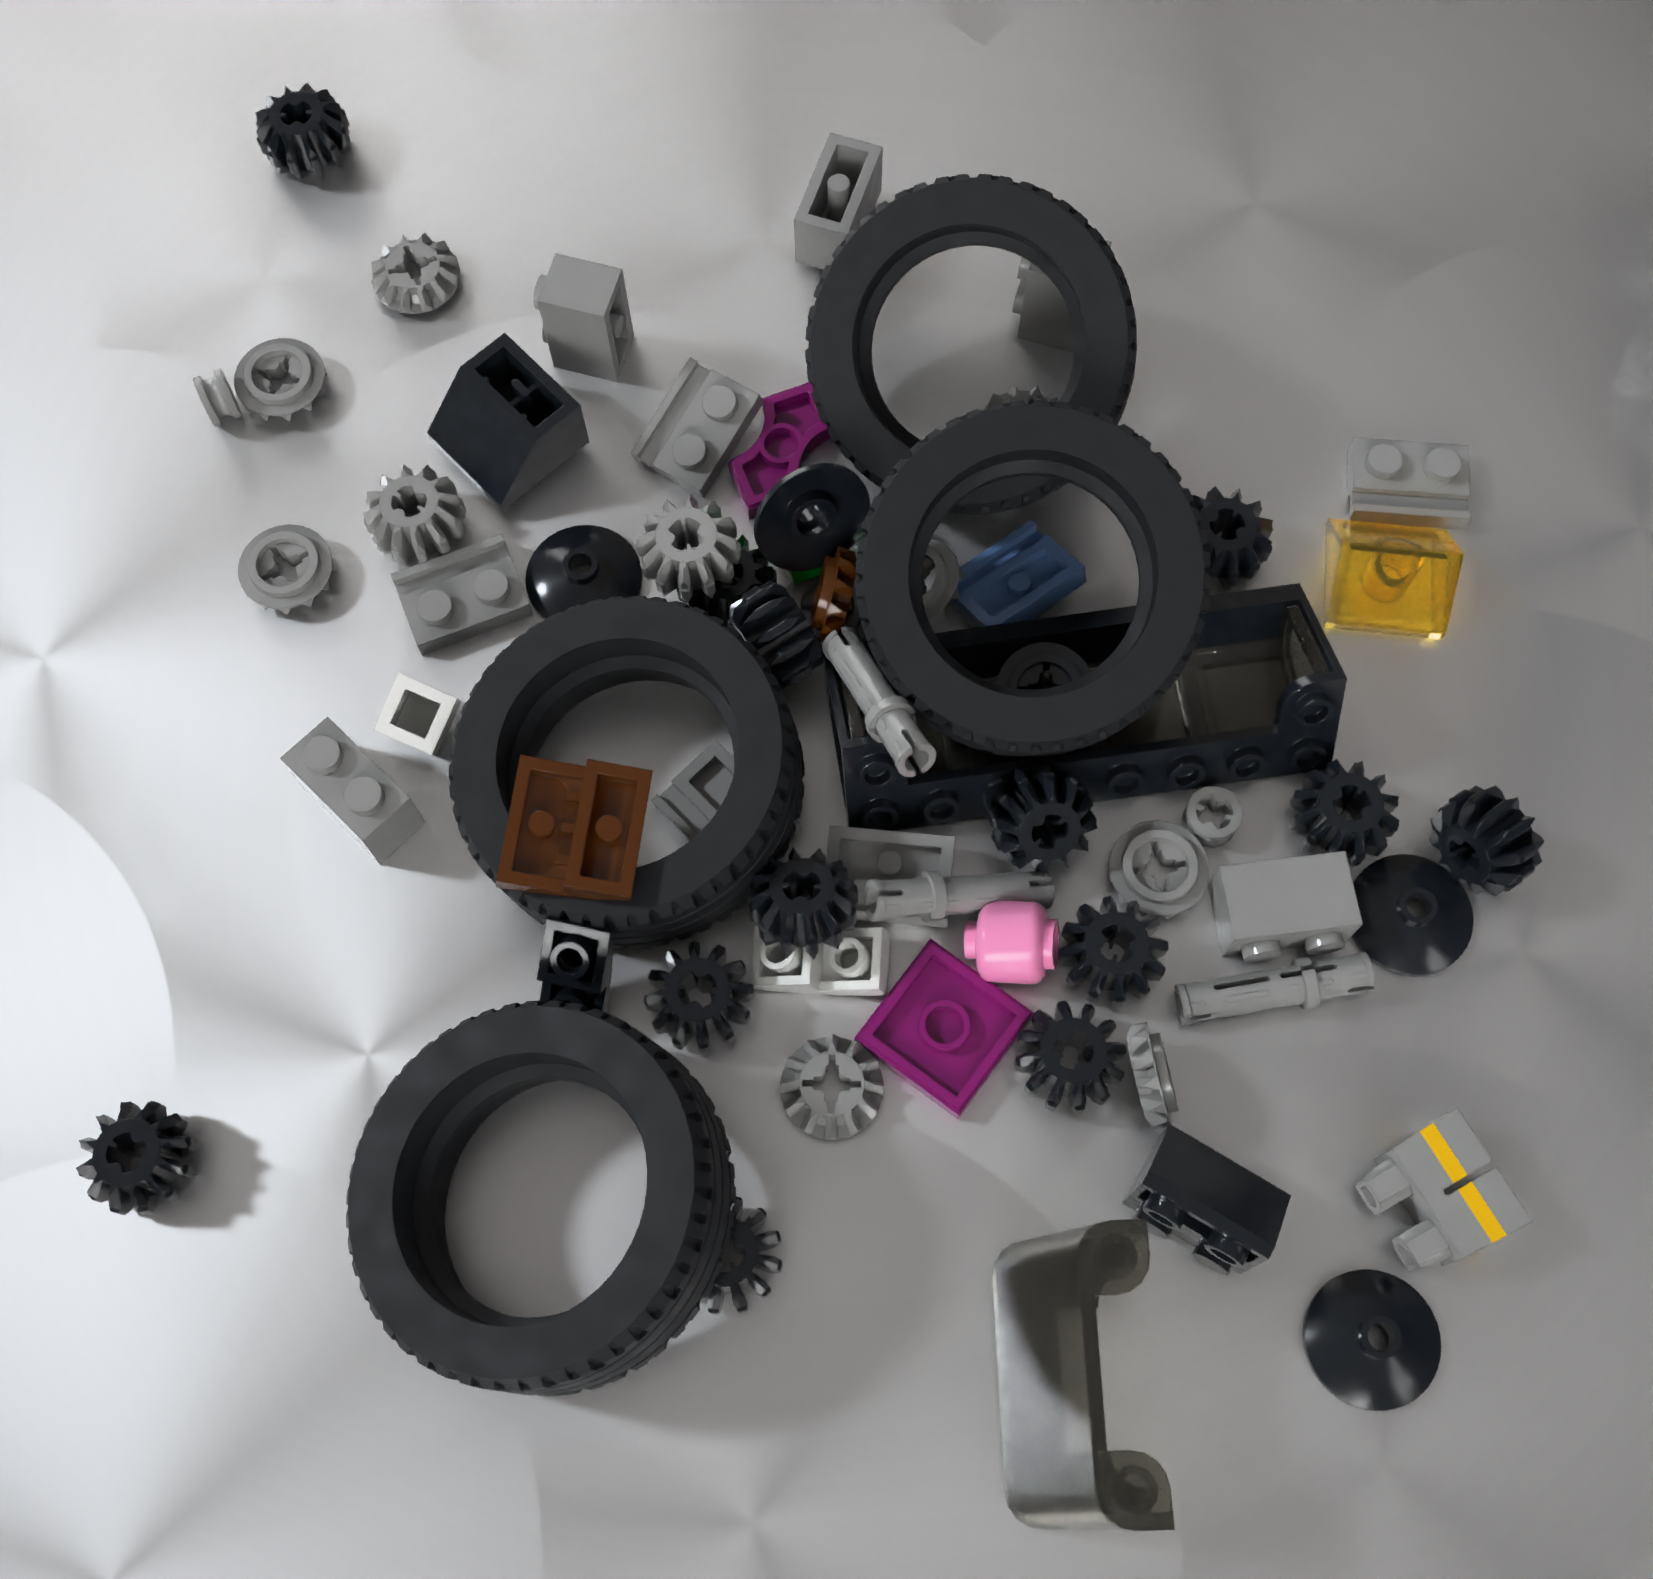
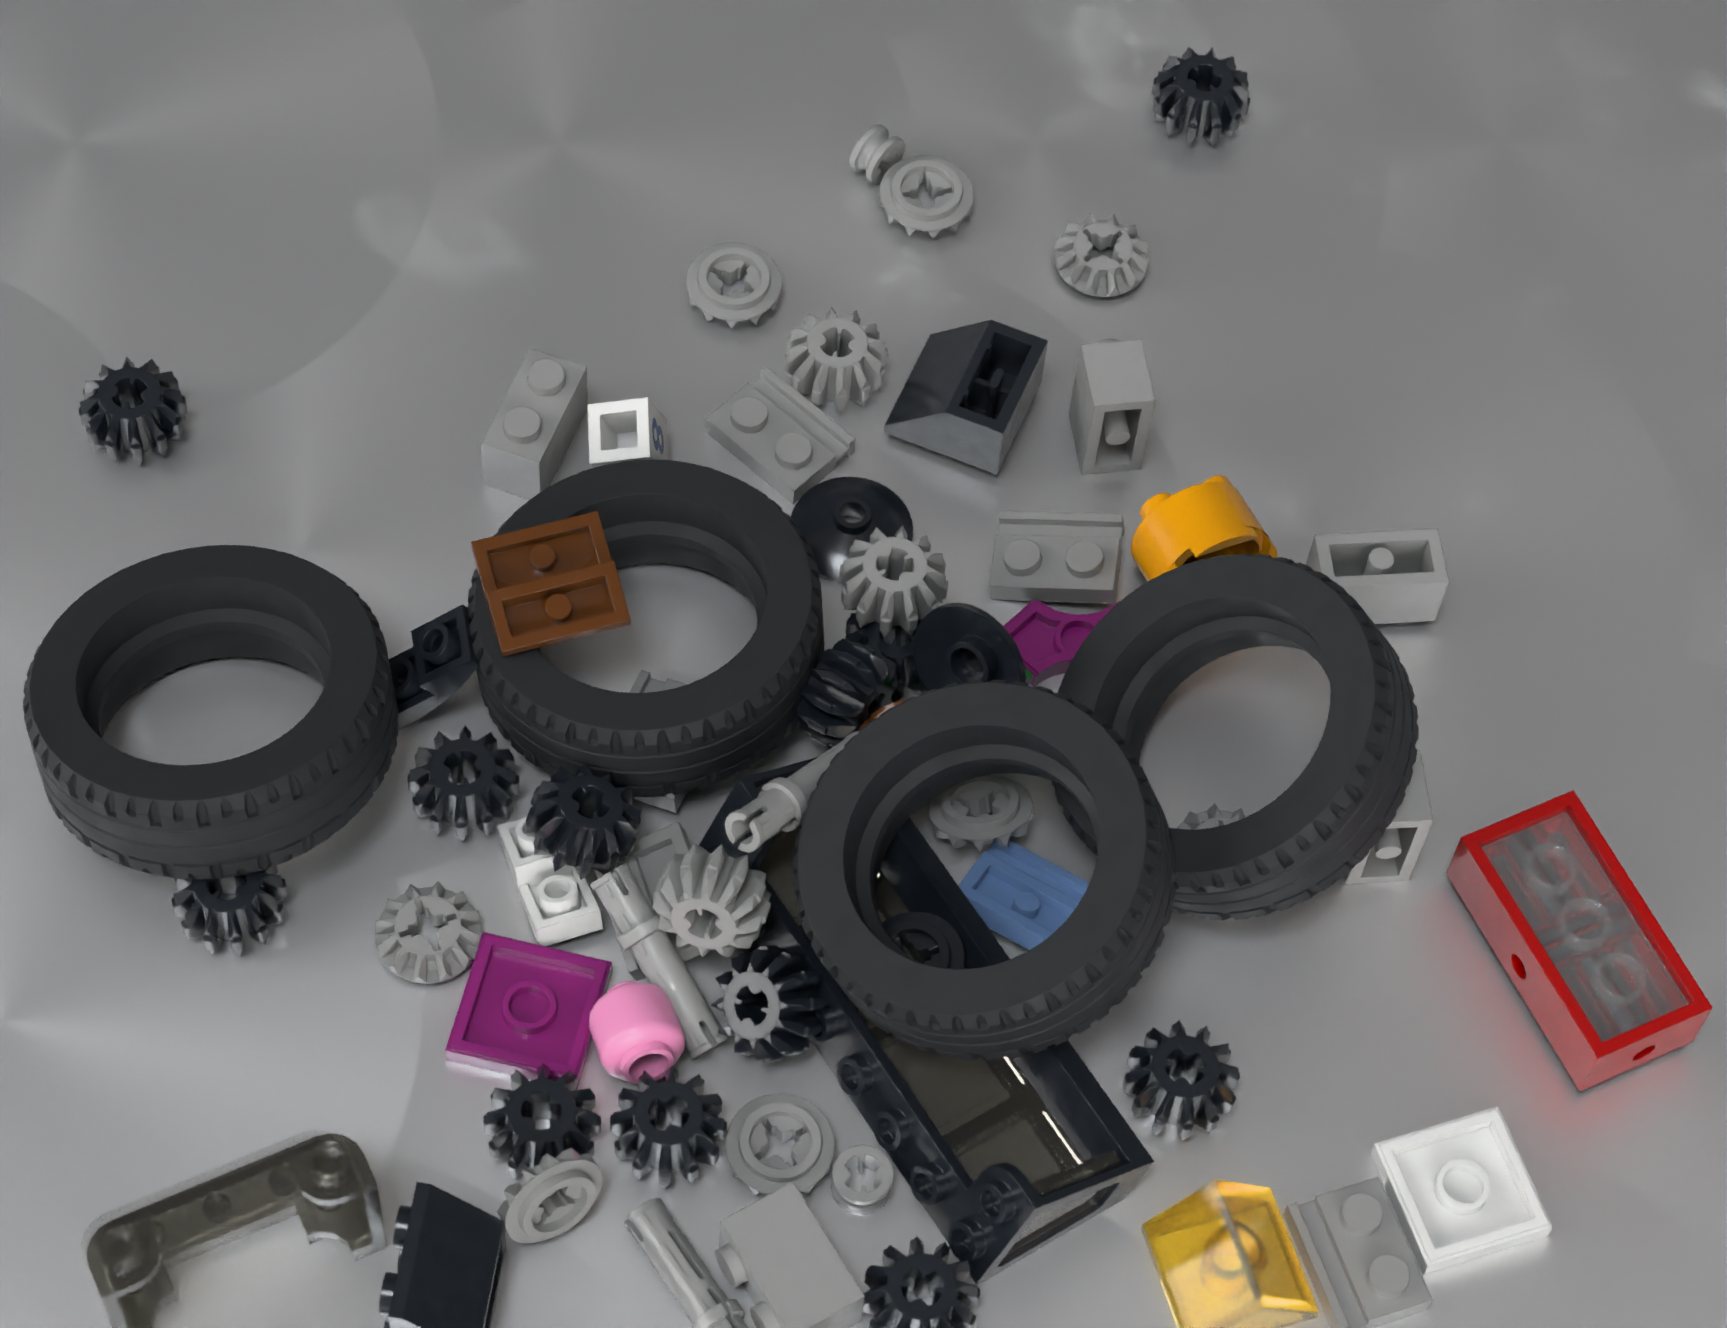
camera: 60 degrees right, 10 degrees down
none -> light grey gear [652,844,771,958]
none -> light orange brick [1131,475,1278,582]
none -> white tile [1370,1106,1553,1275]
none -> brick [1446,790,1713,1092]

